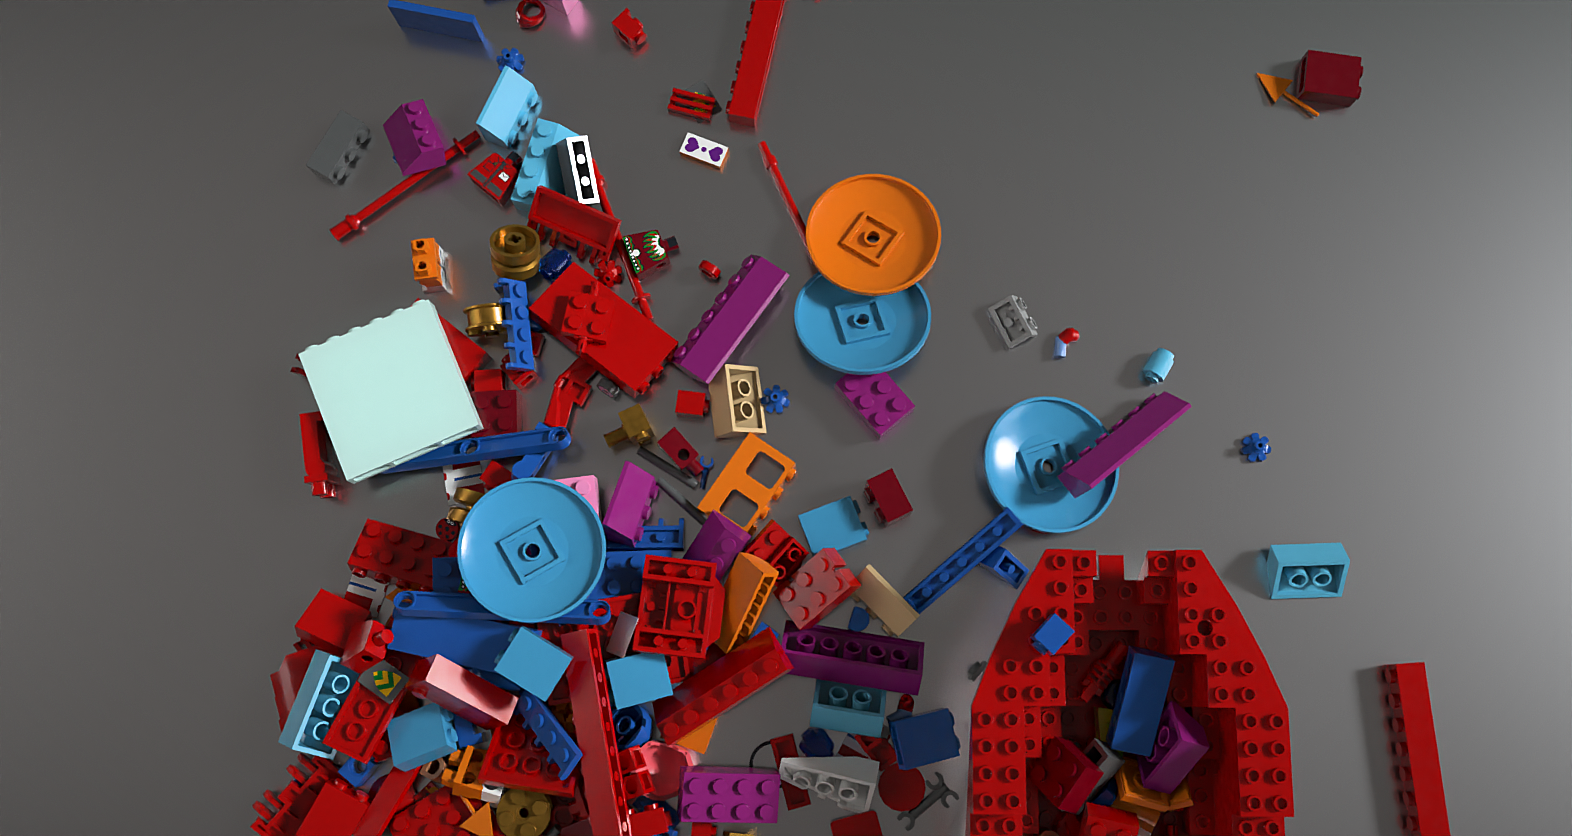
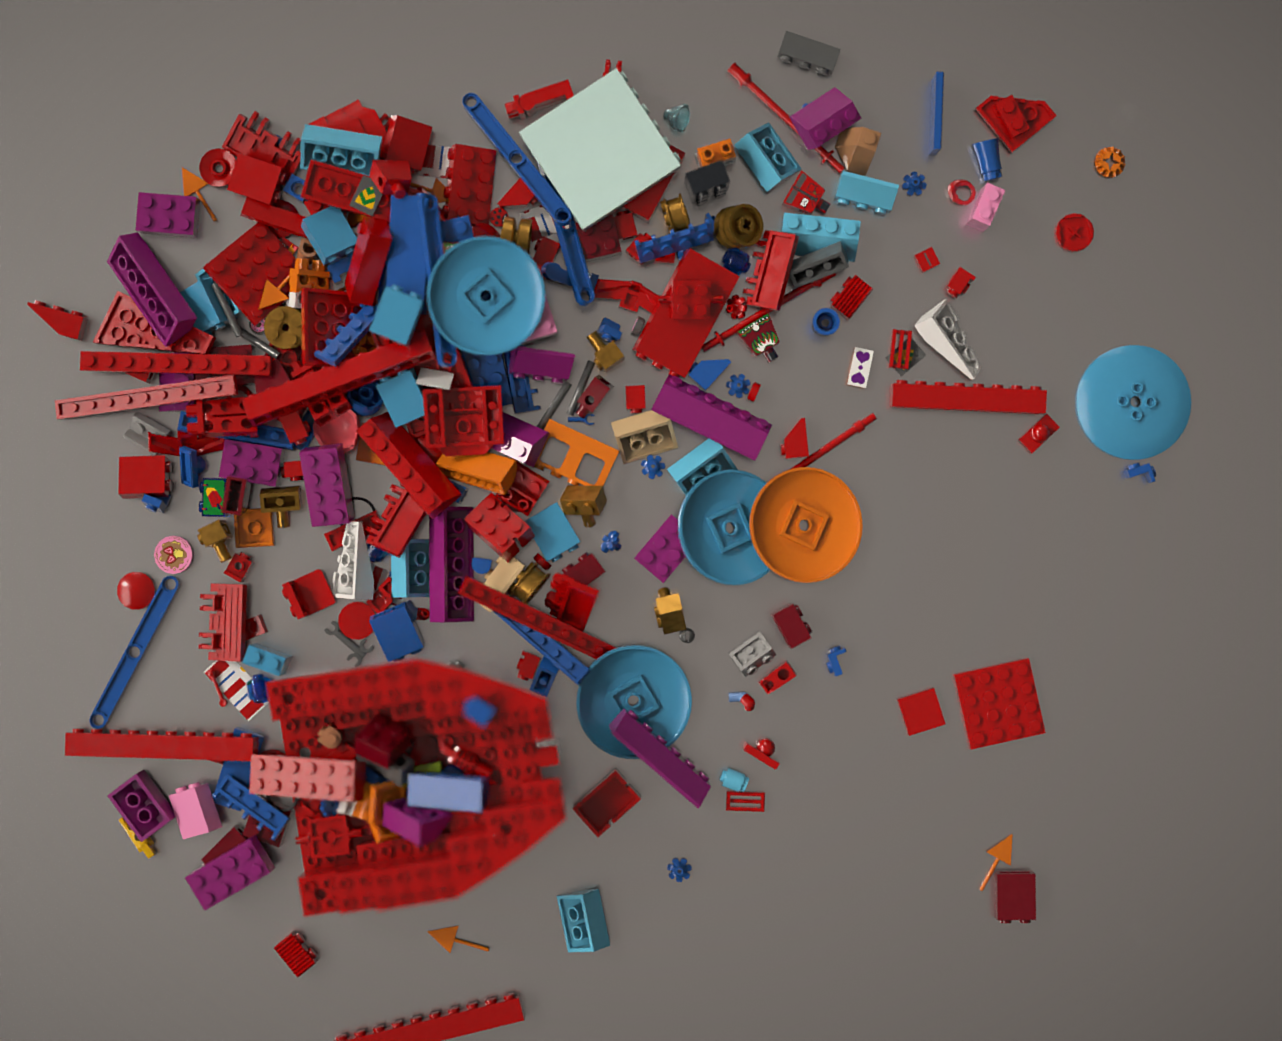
camera: 75 degrees right, 10 degrees up
none -> red hinge [364,483,426,558]
none -> orange piece [427,926,489,953]
none -> red plate [458,576,617,659]
none -> blue beam [462,93,572,226]
none -> red slope [497,178,538,209]
none -> pearl gold wheel [508,562,551,604]
none -> red brick [516,650,541,681]
none -> red tile [533,553,552,570]
none -> red hinge [544,573,599,631]
none -> pearl gold brick [560,485,607,528]
none -> red piece [572,768,641,838]
none -> blue bracket [597,317,622,343]
none -> blue plant [601,531,621,553]
none -> pearl gold brick [654,587,686,635]
none -> clear light blue piece [663,104,690,132]
none -> medium azure slope [667,439,738,495]
none -> dark grey hinge [679,628,695,643]
none -> black brick [684,160,730,205]
none -> blue slope [688,359,731,391]
none -> blue plant [726,374,751,398]
none -> red tile [726,791,765,812]
none -> medium azure slope [734,122,801,192]
none -> red tile [743,738,780,769]
none -> red leg [759,660,797,695]
none -> dark red brick [771,603,812,649]
none -> red slope [780,418,809,459]
none -> blue plant [813,308,840,335]
none -> blue bracket [826,645,847,676]
none -> red brick [830,275,873,320]
none -> medium nougat slope [835,127,882,176]
none -> red tile [897,687,946,736]
none -> red tile [914,247,940,273]
none -> white wedge [915,299,981,380]
none -> red plate [953,658,1046,750]

